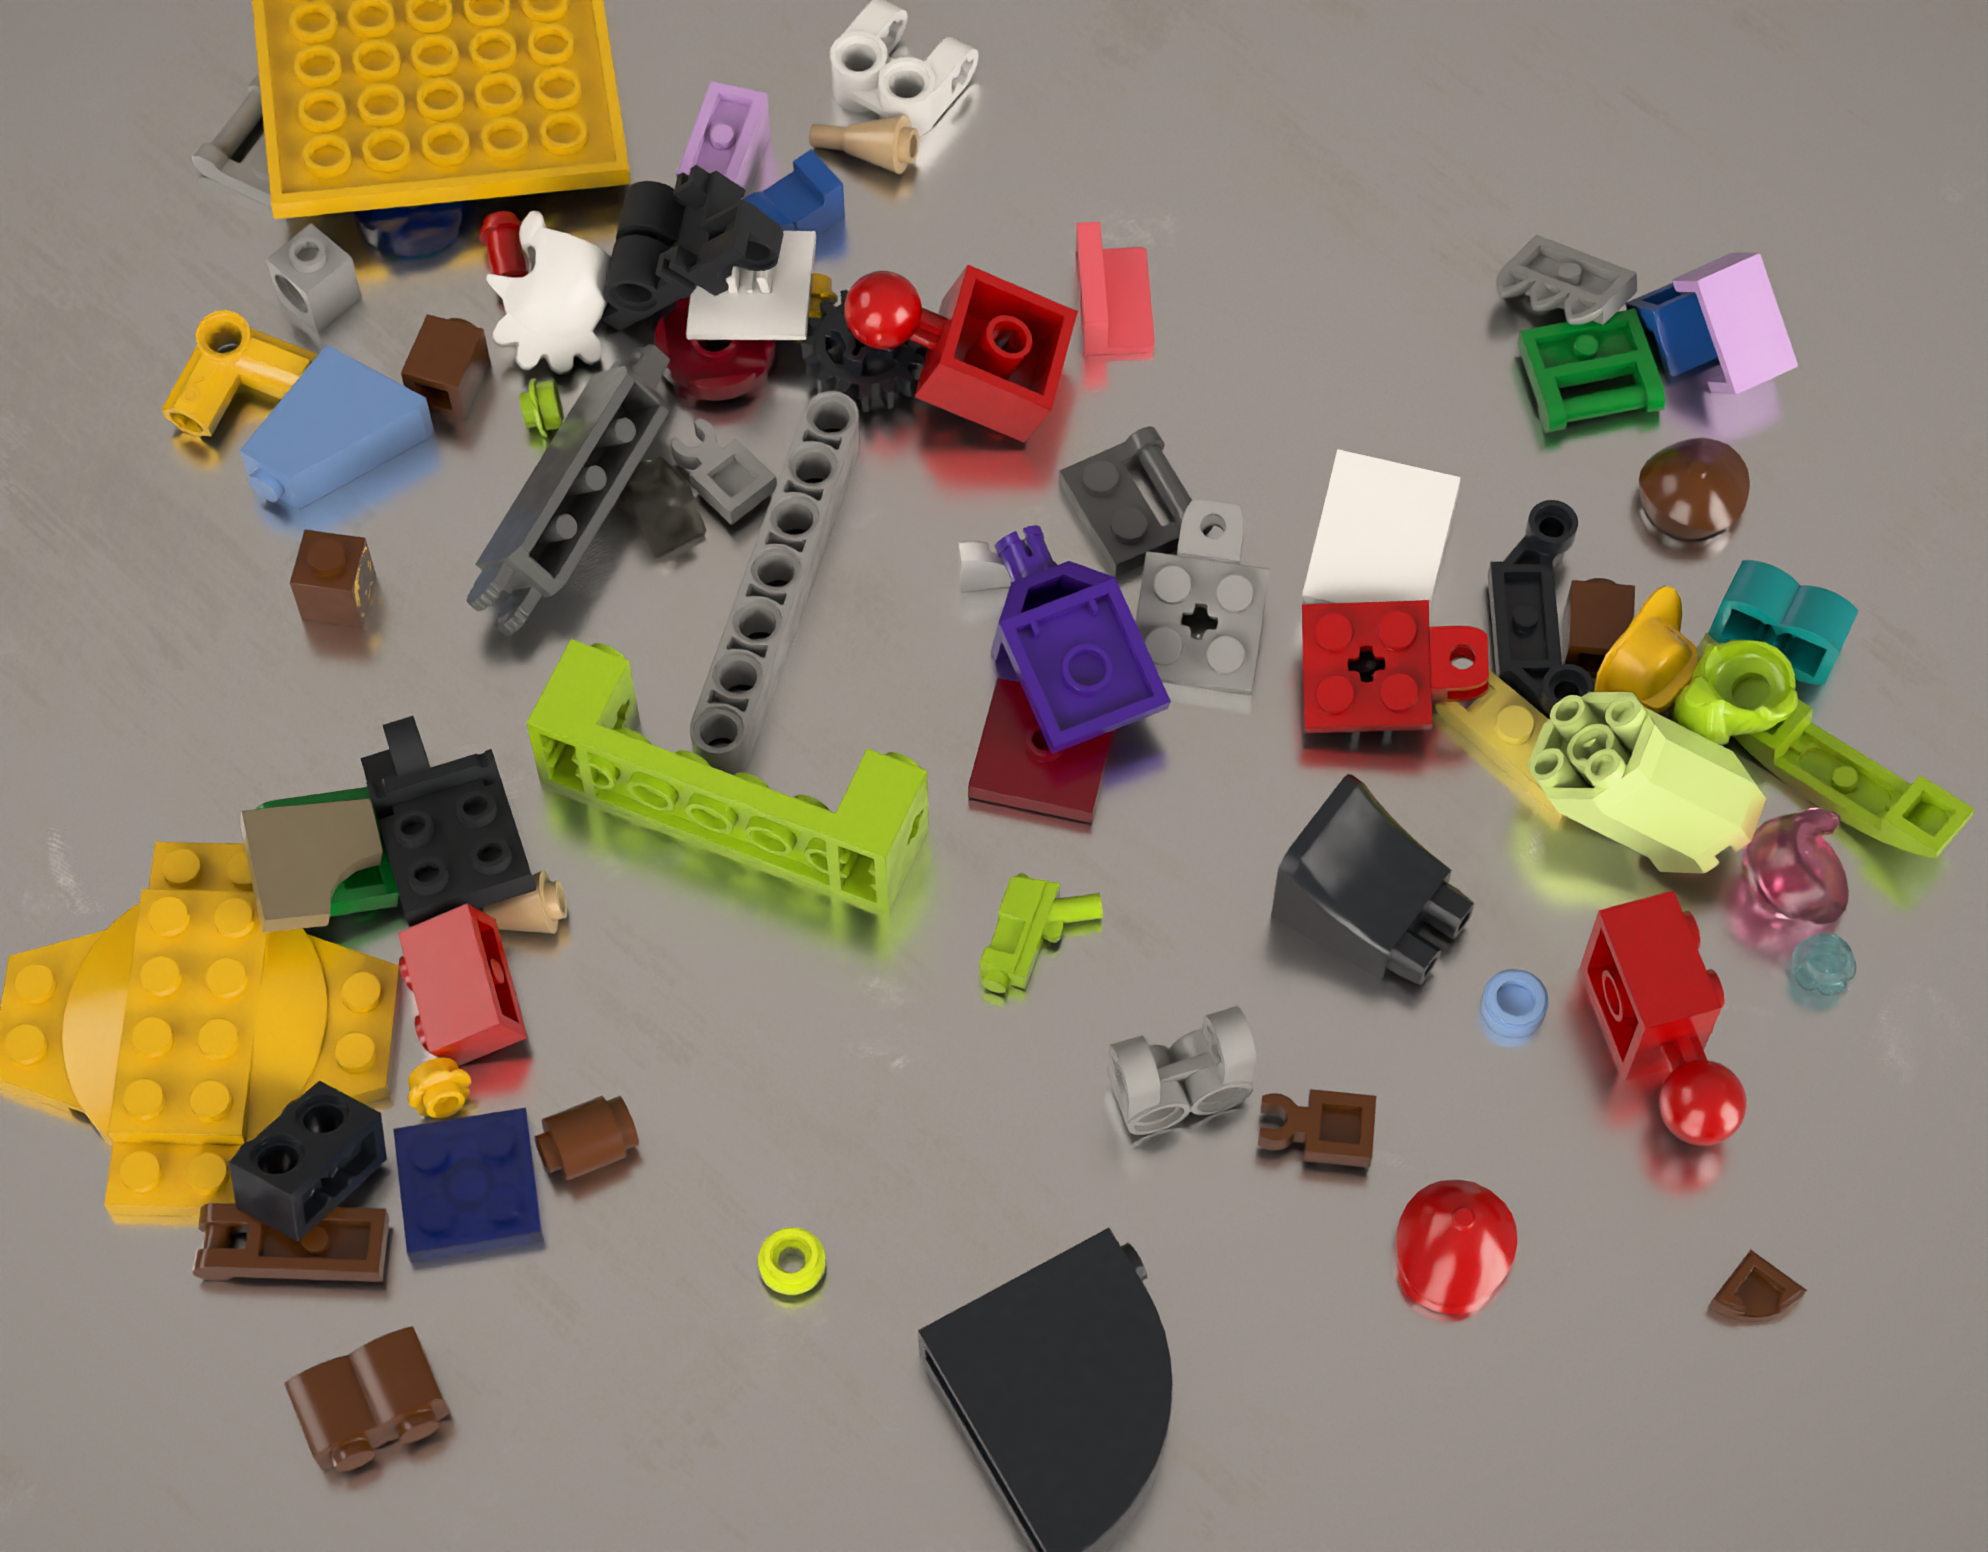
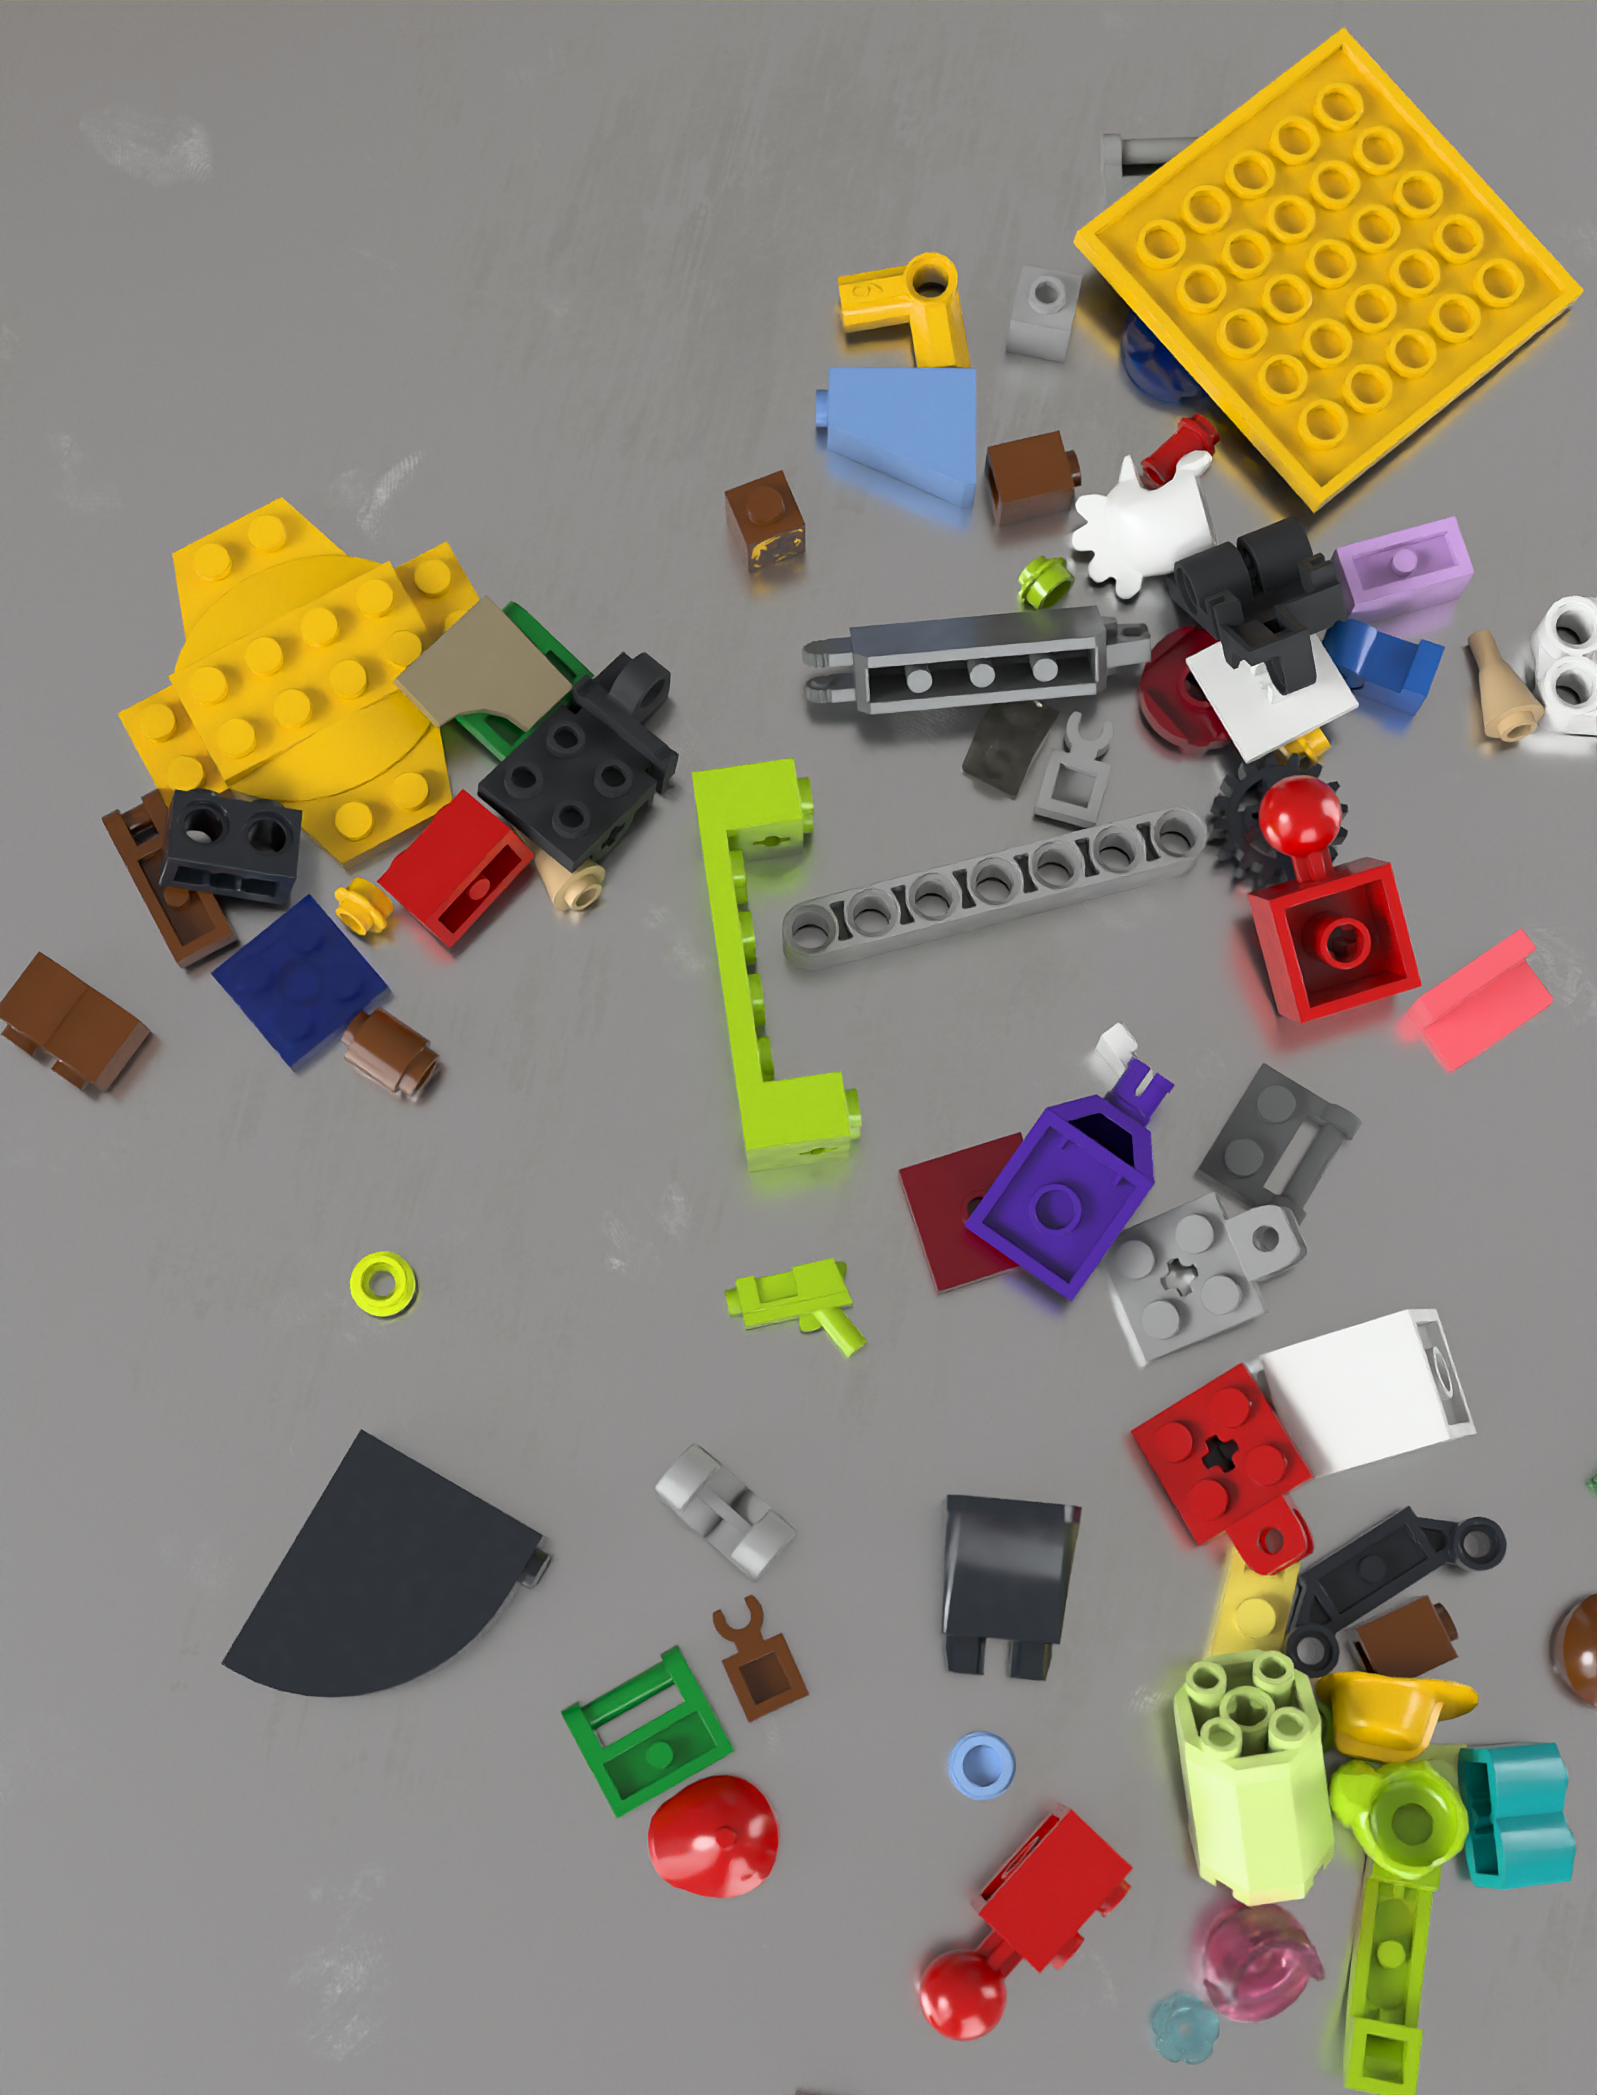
camera: 60 degrees right, 15 degrees up
none -> green plate [561,1645,735,1819]

